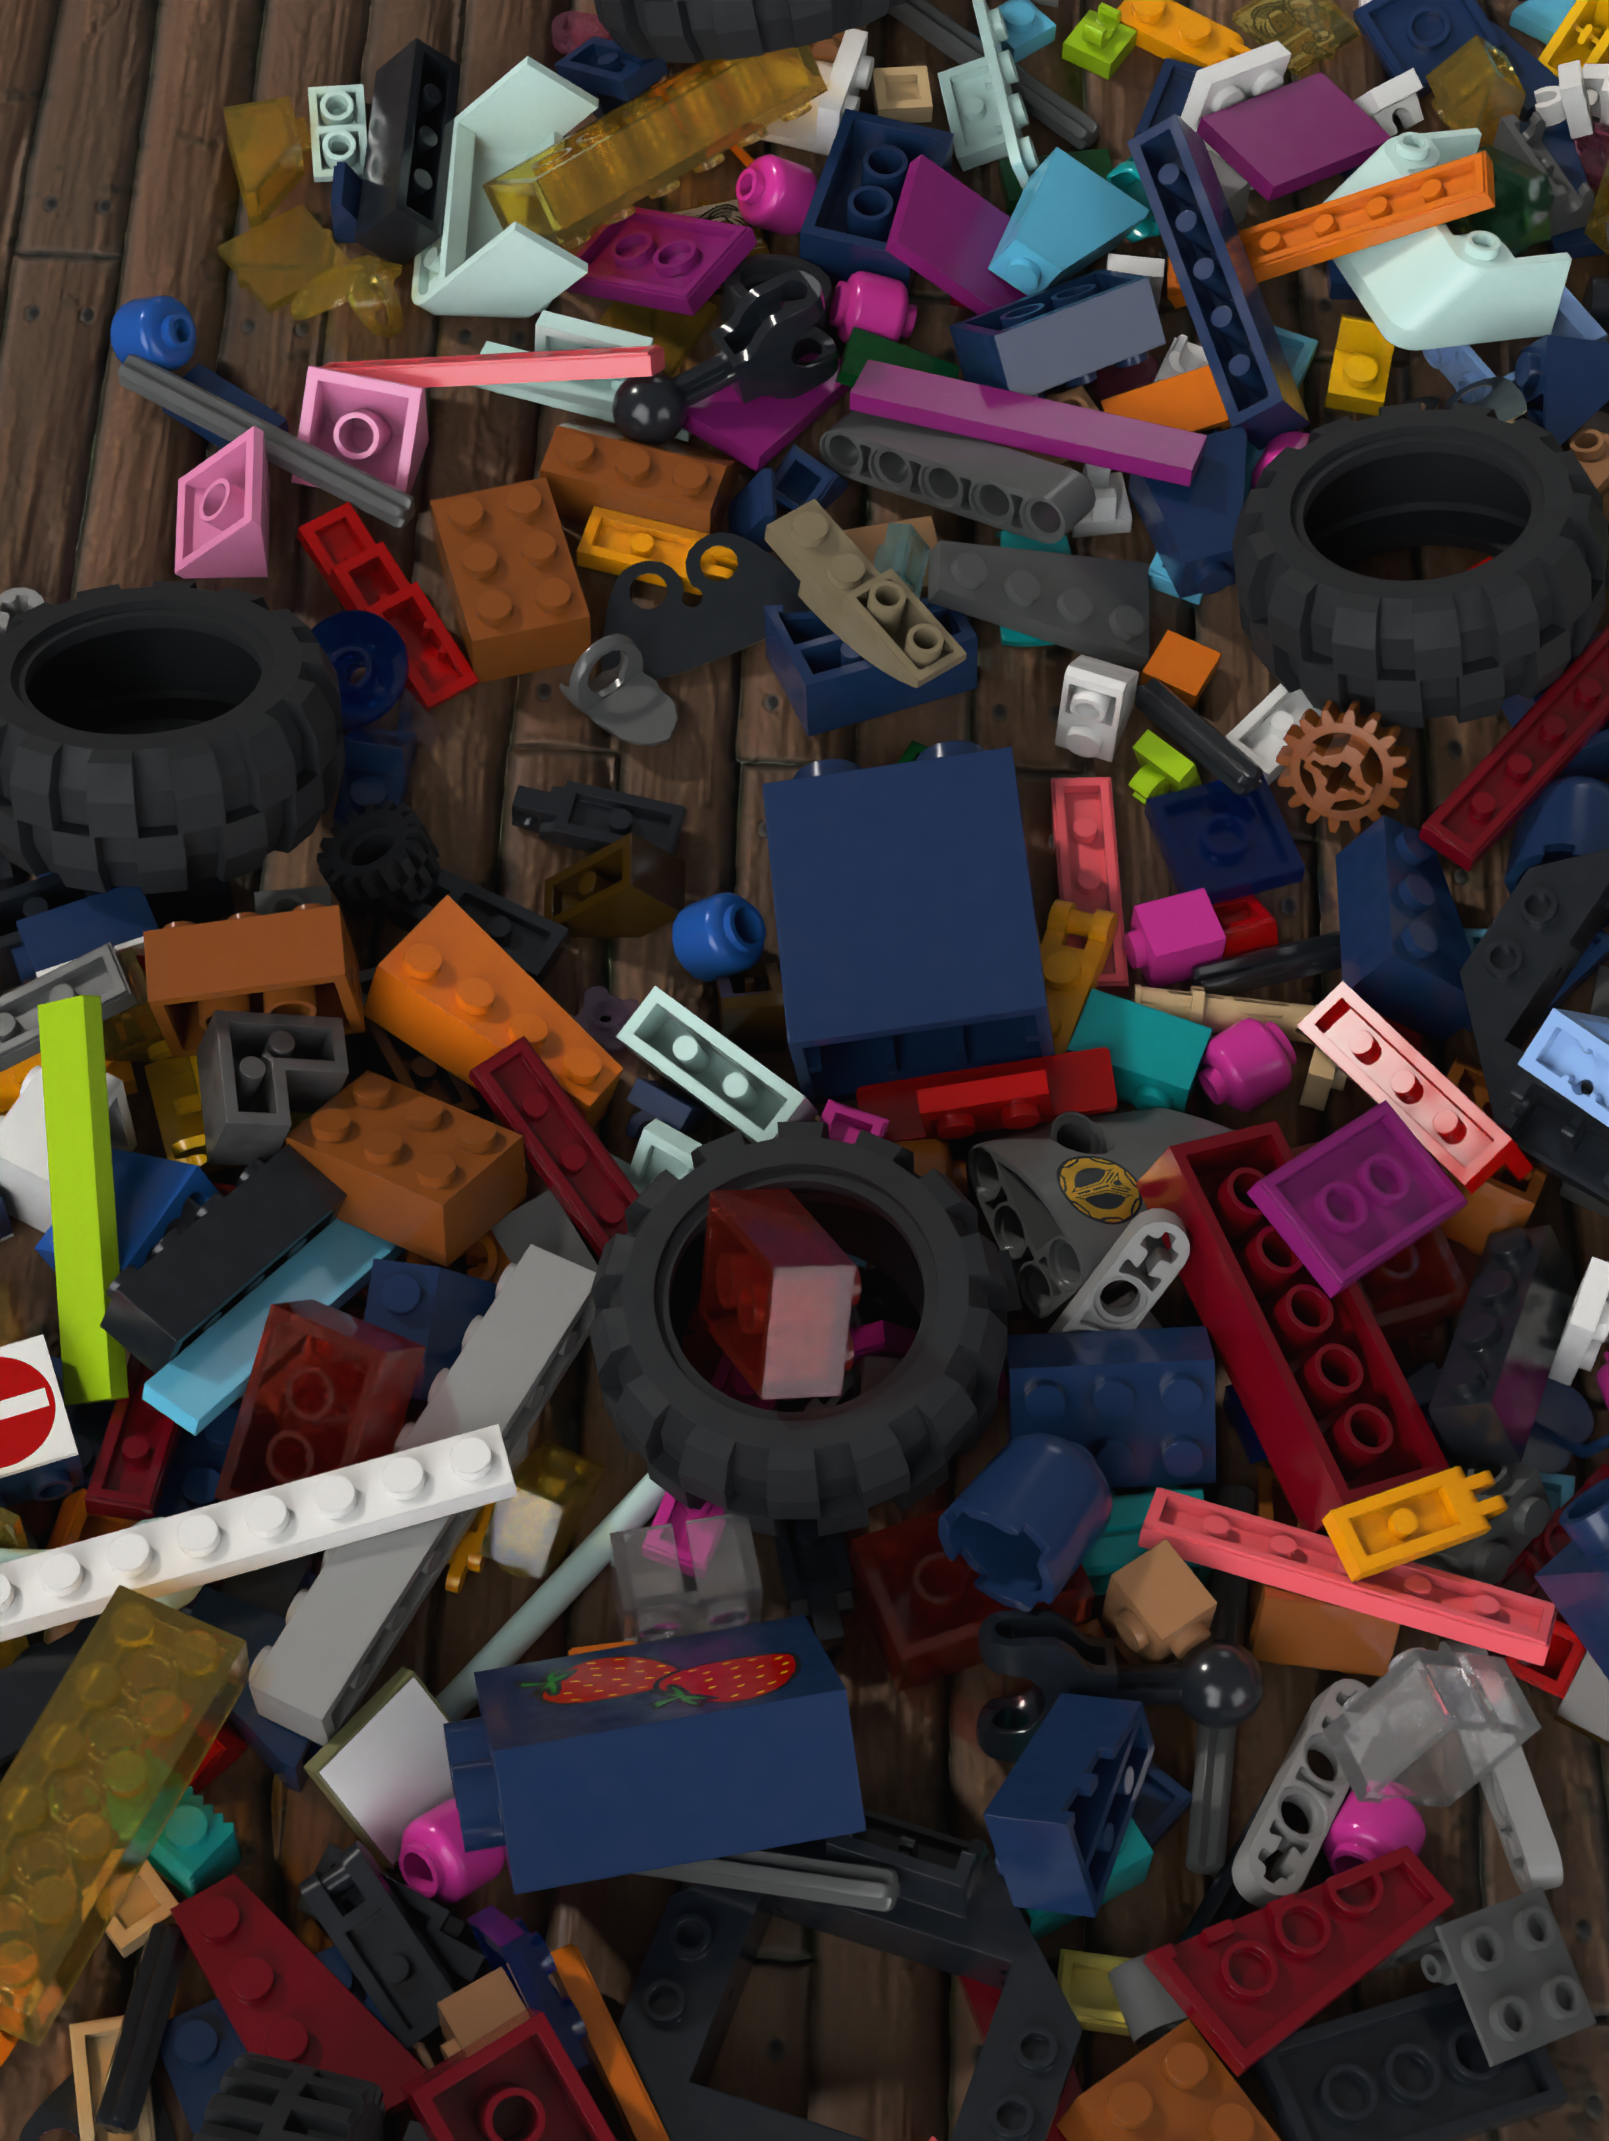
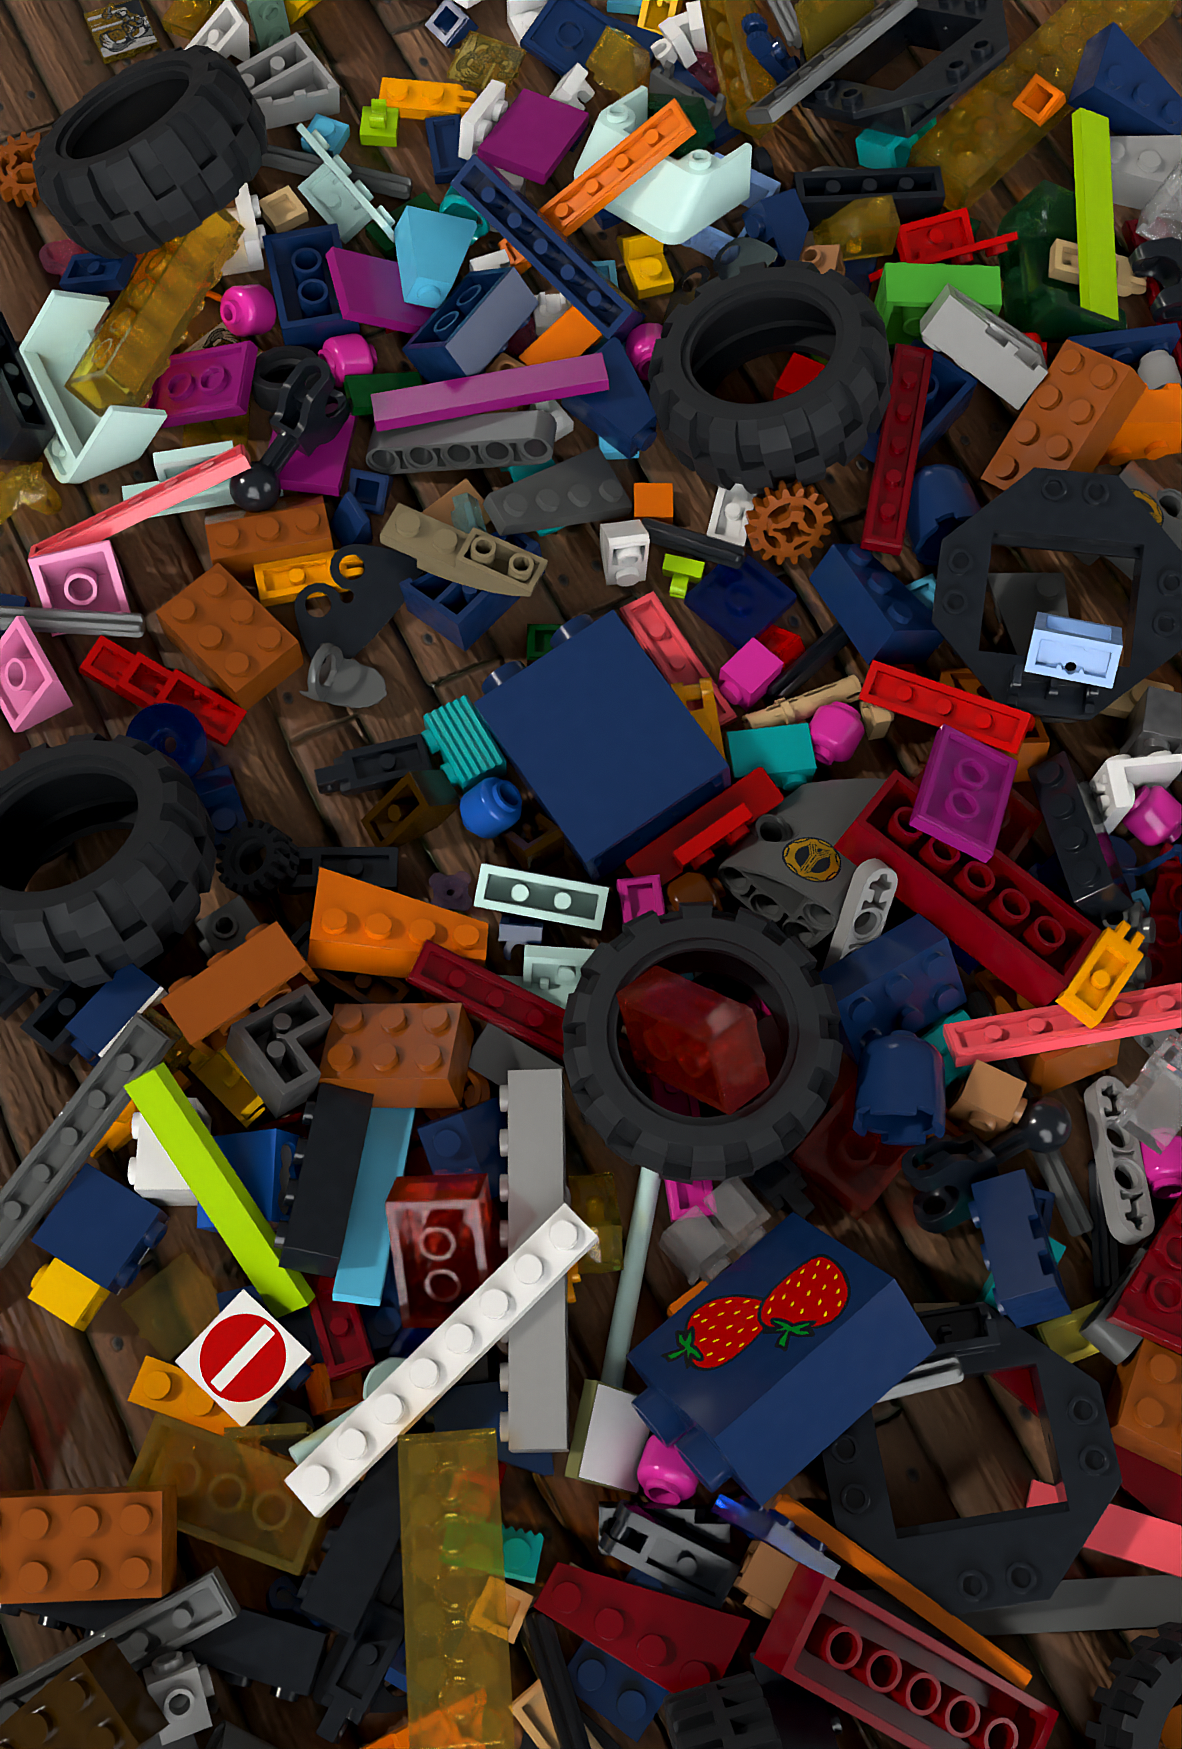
camera: 30 degrees left, 10 degrees up
none -> teal brick [421,695,507,795]

